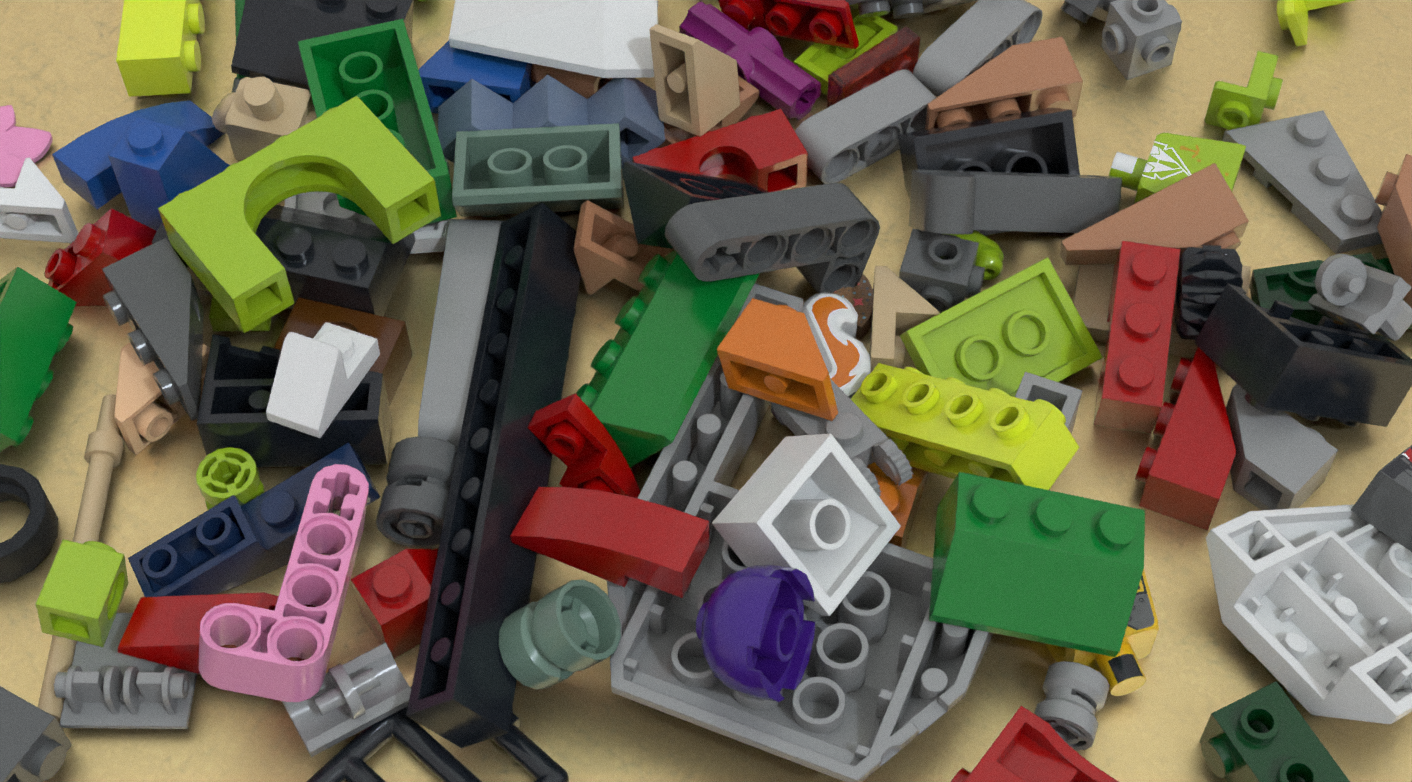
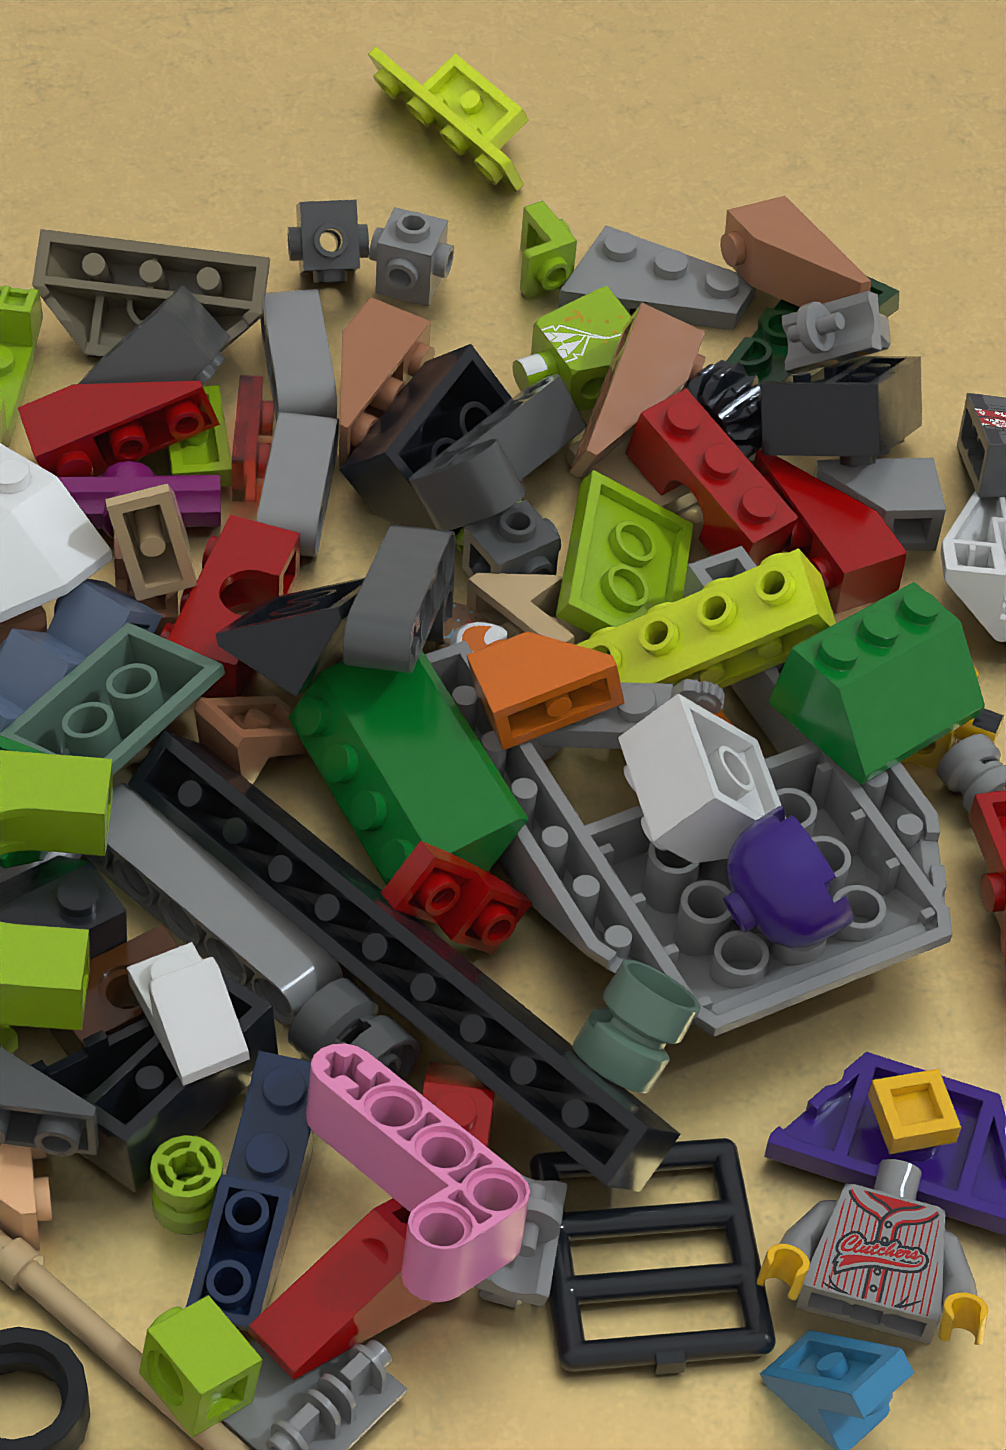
camera: 55 degrees left, 5 degrees down
red slope [510,487,709,598] -> none

